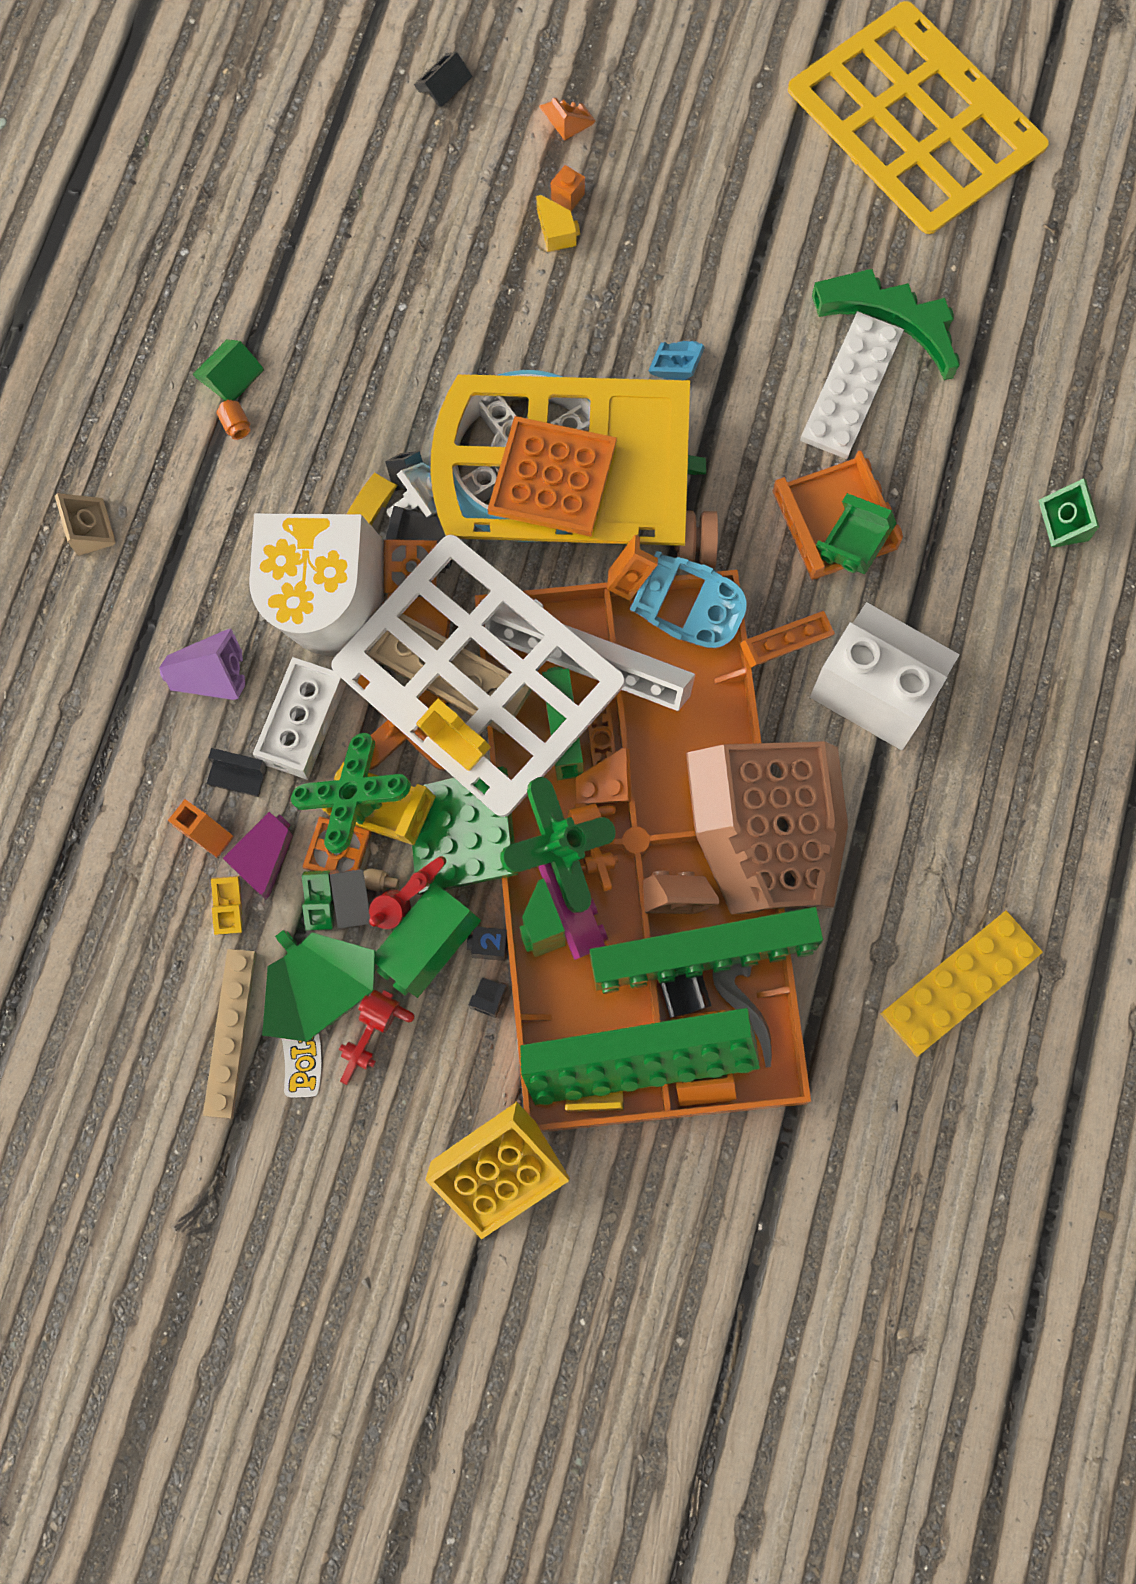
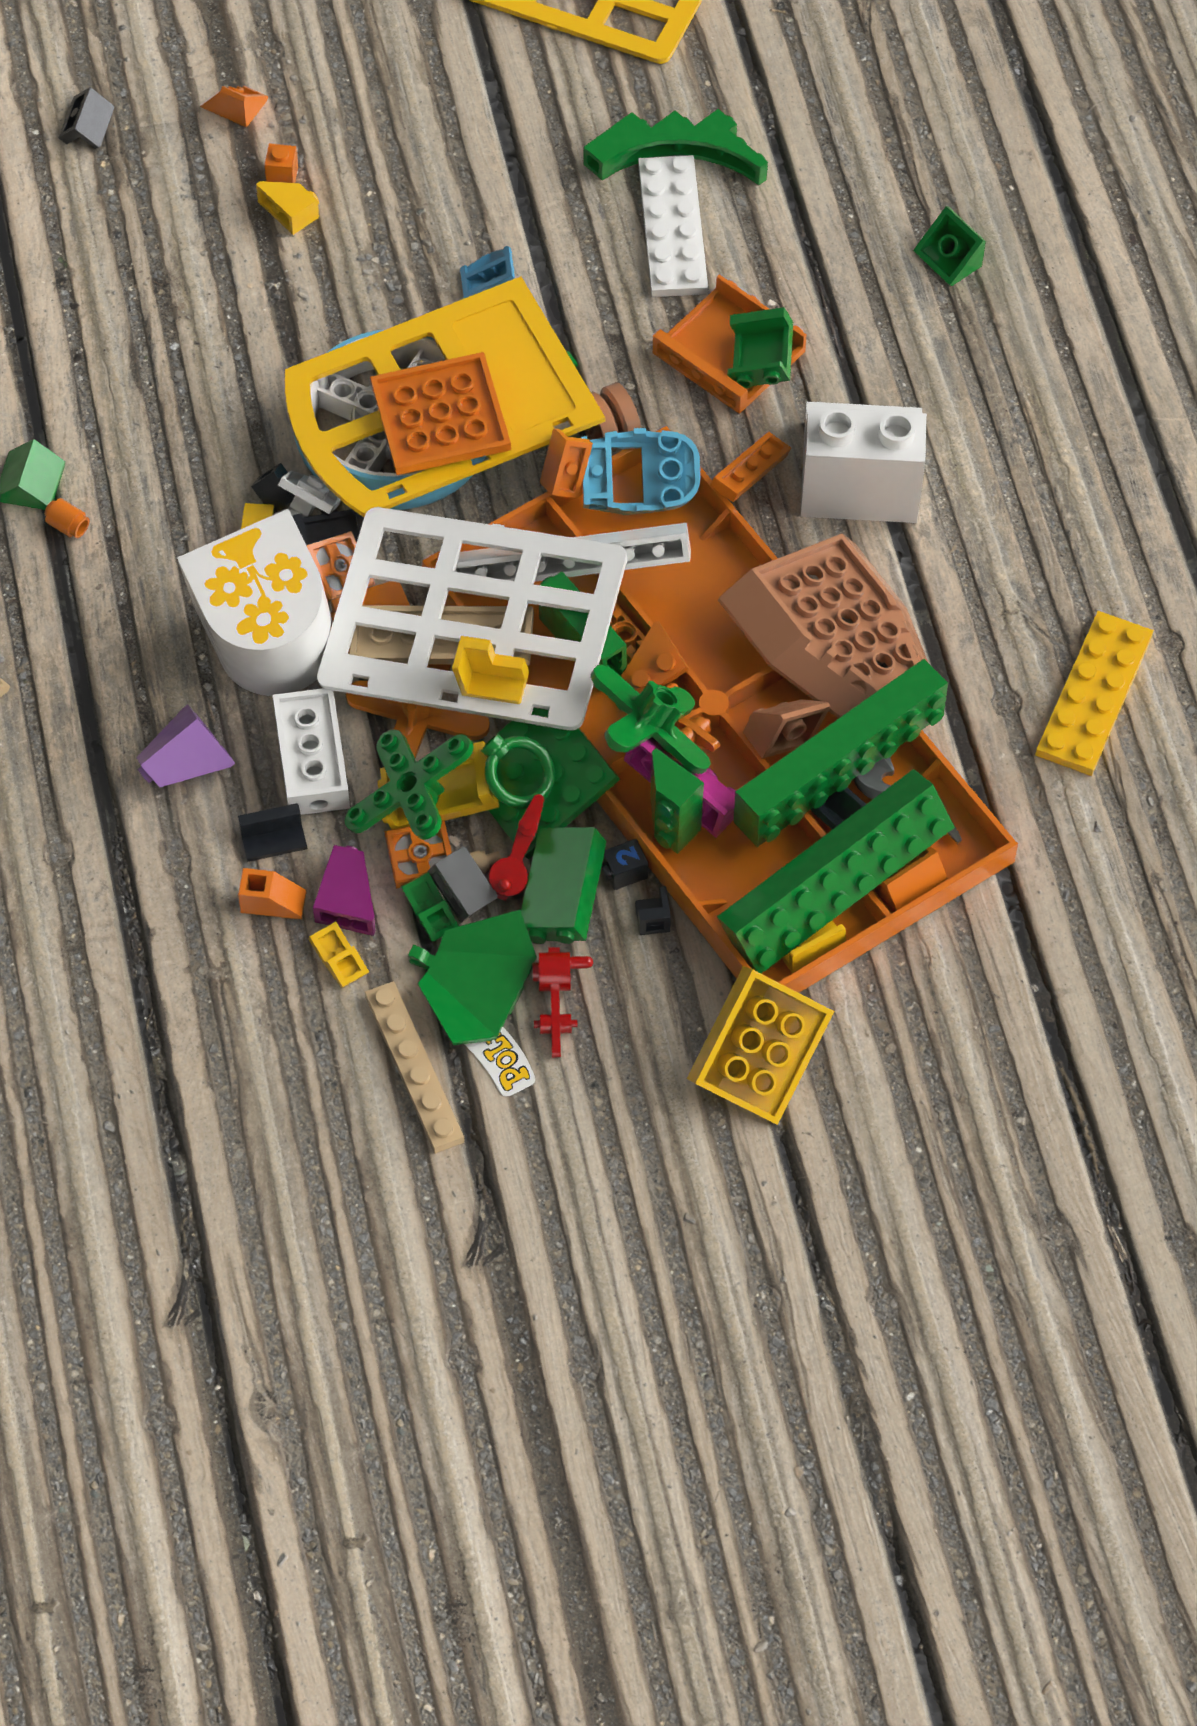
camera: 30 degrees left, 15 degrees down
none -> green piece [481,733,555,809]

